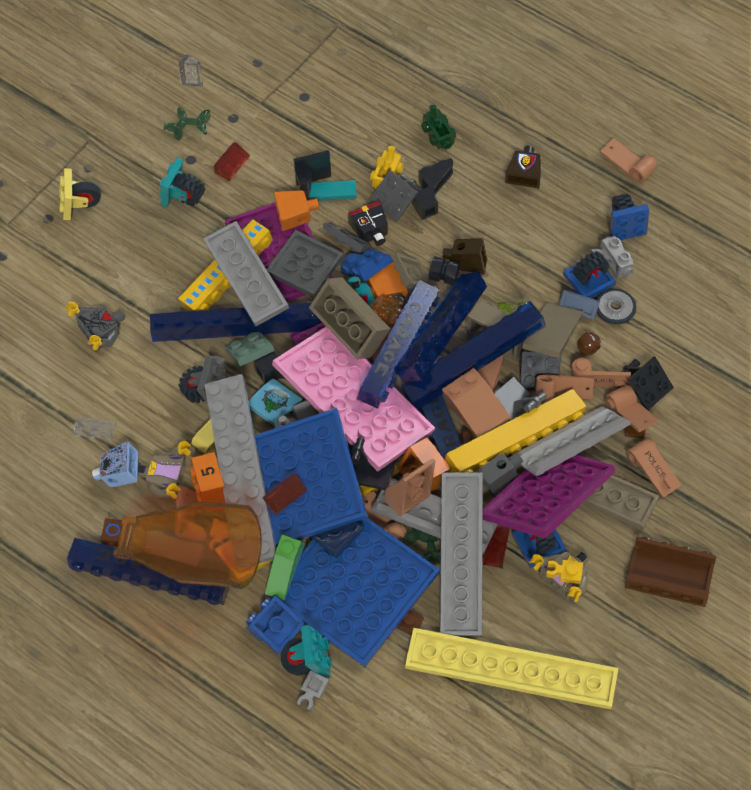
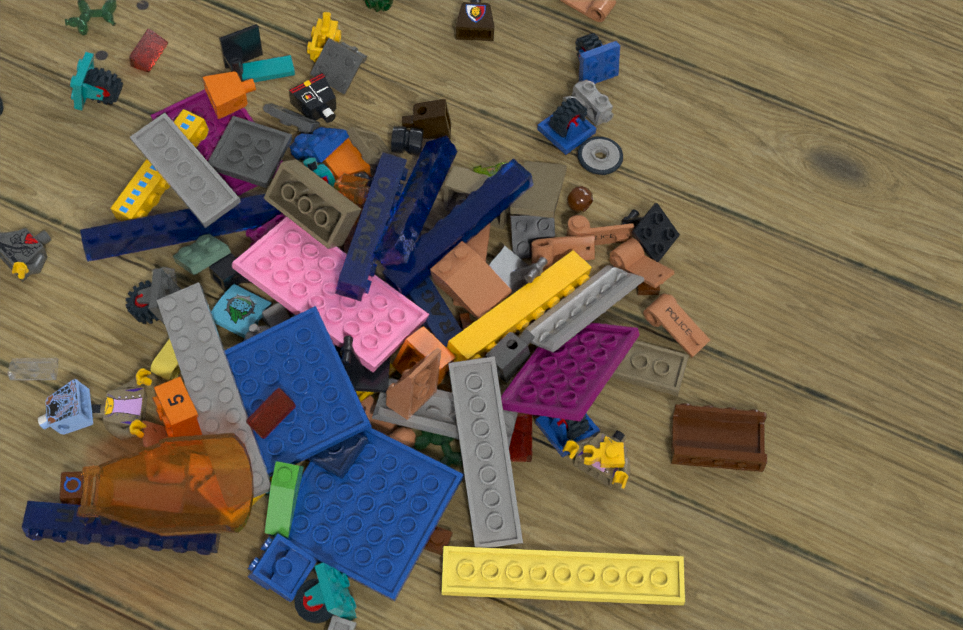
camera: 15 degrees left, 0 degrees up
black arch [412,158,453,220] -> none
sand blue plate [559,289,601,320] -> none

